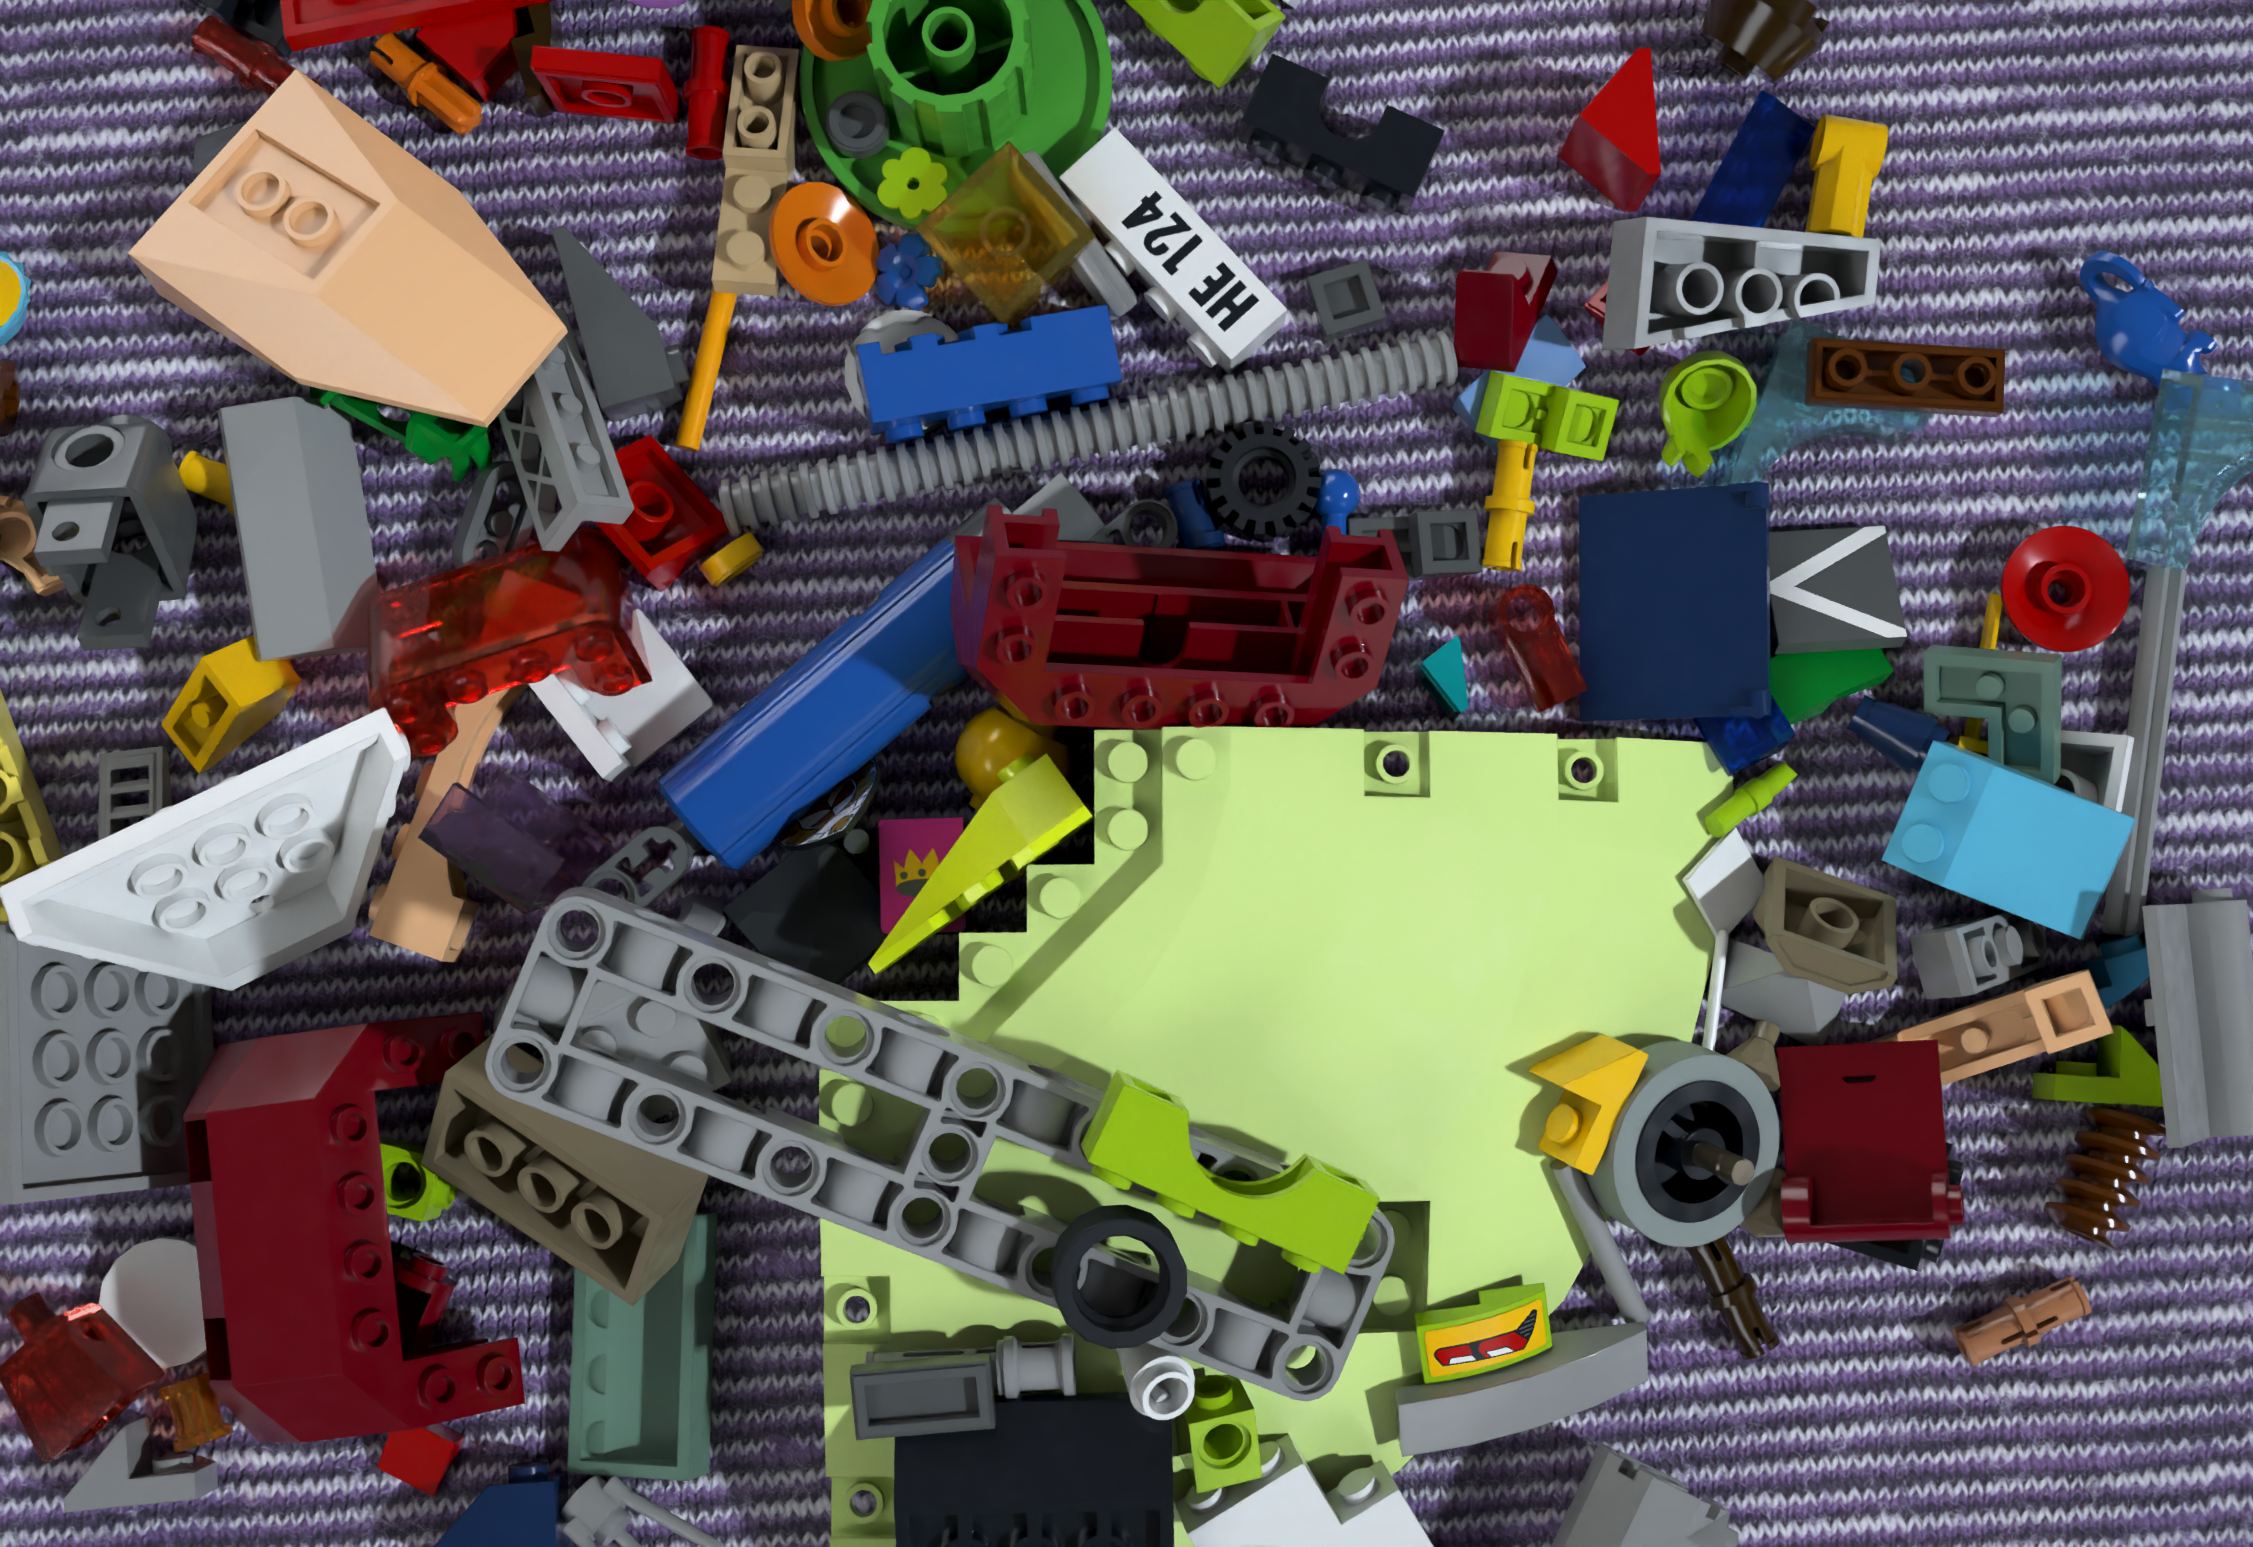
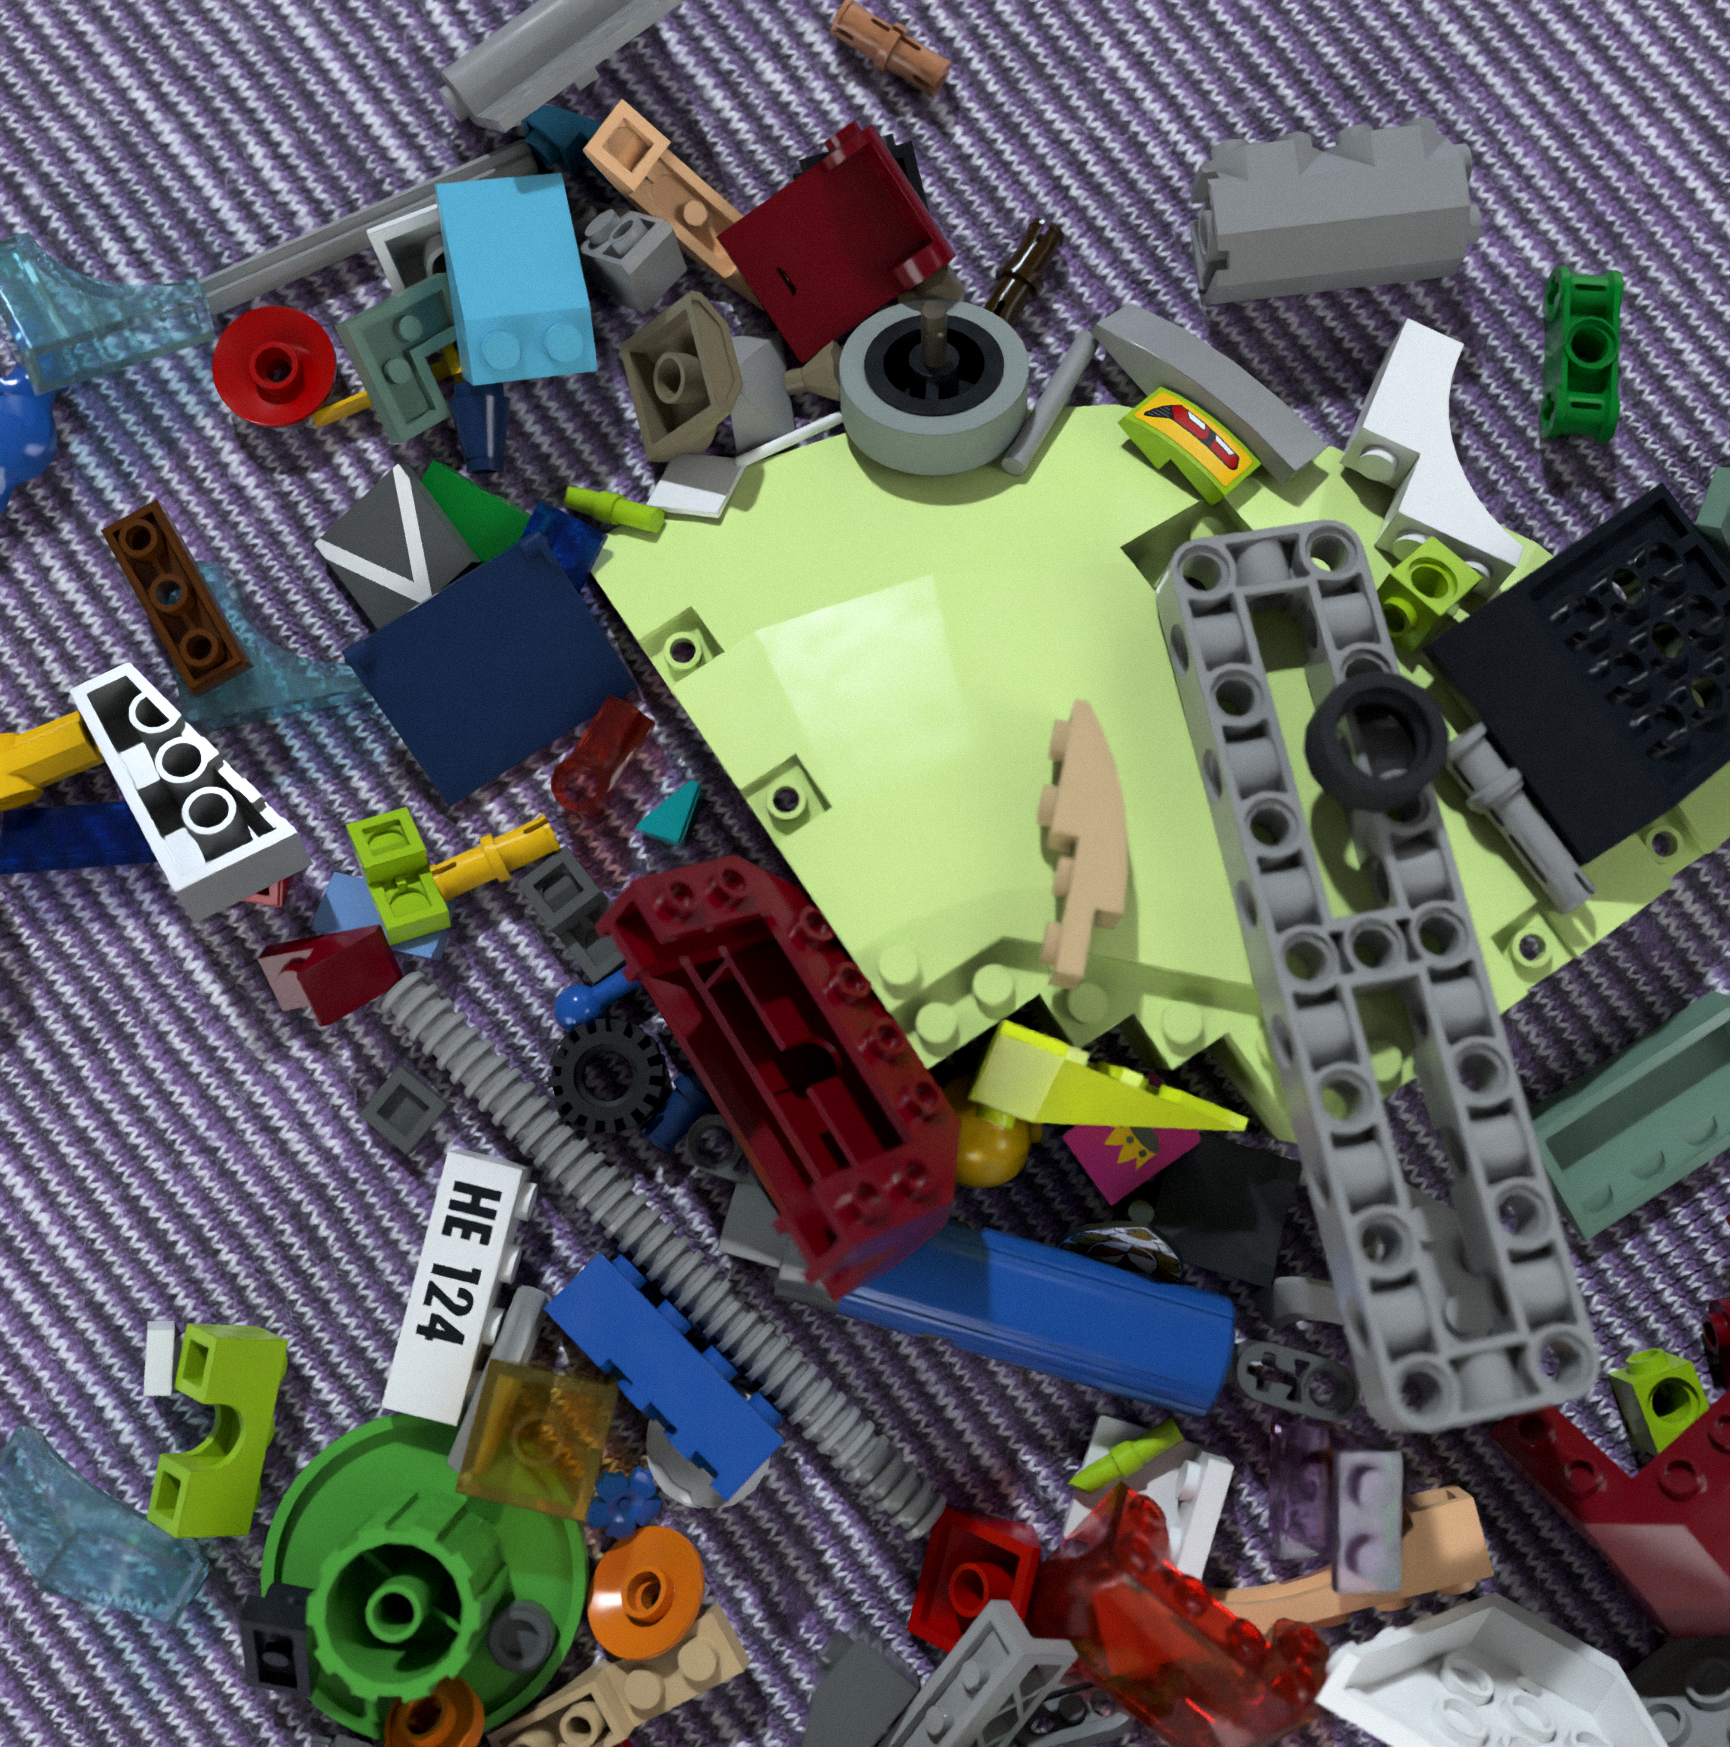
camera: 125 degrees left, 0 degrees up
dark tan brick [421,1033,709,1306] -> none
light orange bar [674,288,738,453] -> none
yellow tile [699,532,764,588] -> none
dark grey tile [849,1353,996,1440] -> none
lime plant [877,147,947,221] -> none
lime arch [1081,1069,1380,1275] -> none
white cone [1116,1343,1195,1420] -> none
black arch [1238,53,1445,216] -> none
yellow slope [1528,1034,1649,1176] -> none
red slope [1558,48,1661,212] -> none
lime piece [1659,350,1757,479] -> none
lime slope [2032,1026,2163,1107] -> none
reddish brown piece [2044,1107,2167,1253] -> none
none -> tan slope [1036,699,1128,990]
none -> lime piece [1067,1417,1185,1495]

